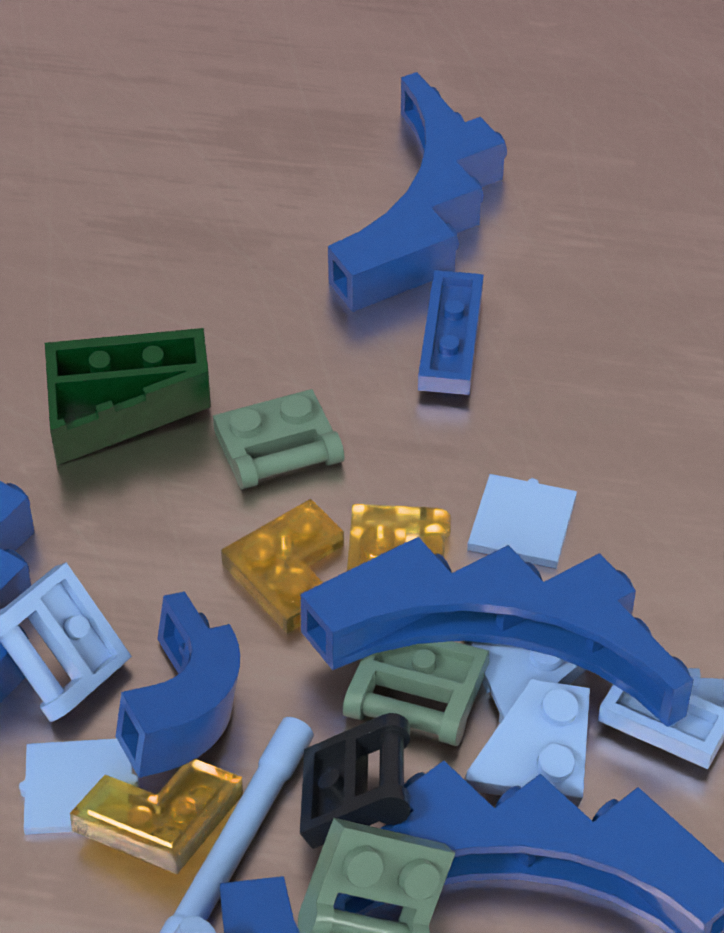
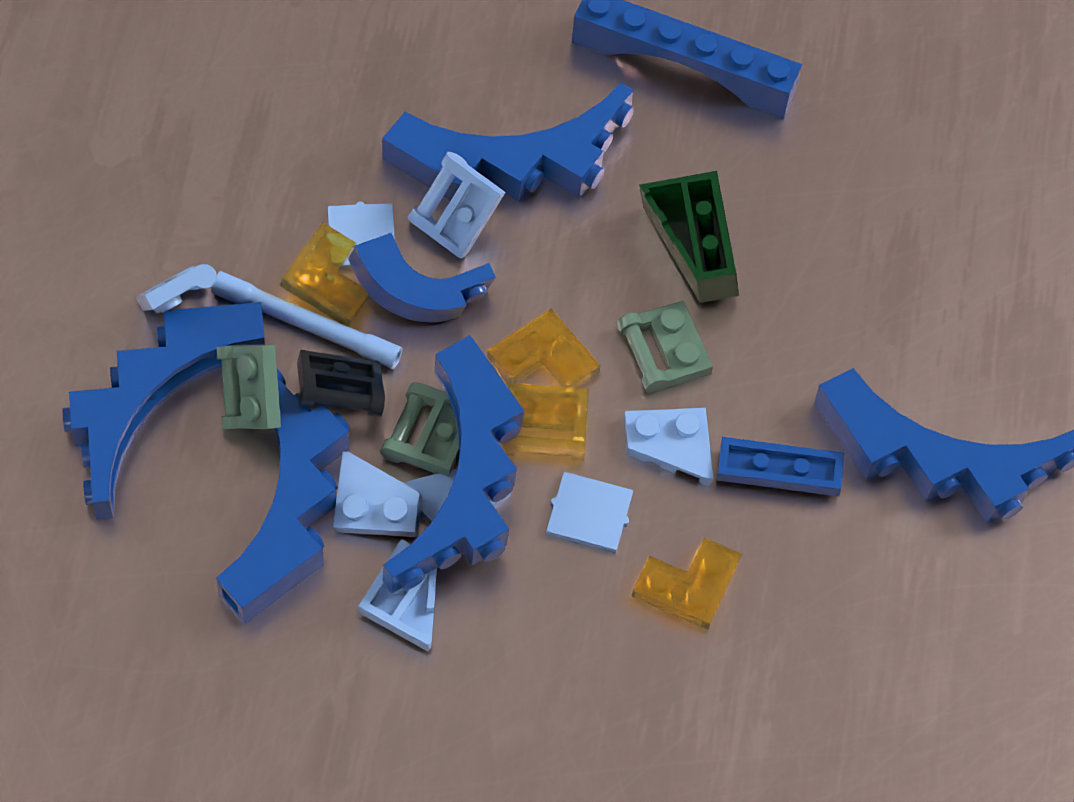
camera: 85 degrees right, 15 degrees up
none -> light blue wing [624,408,713,485]
none -> clear yellow plate [632,538,742,630]

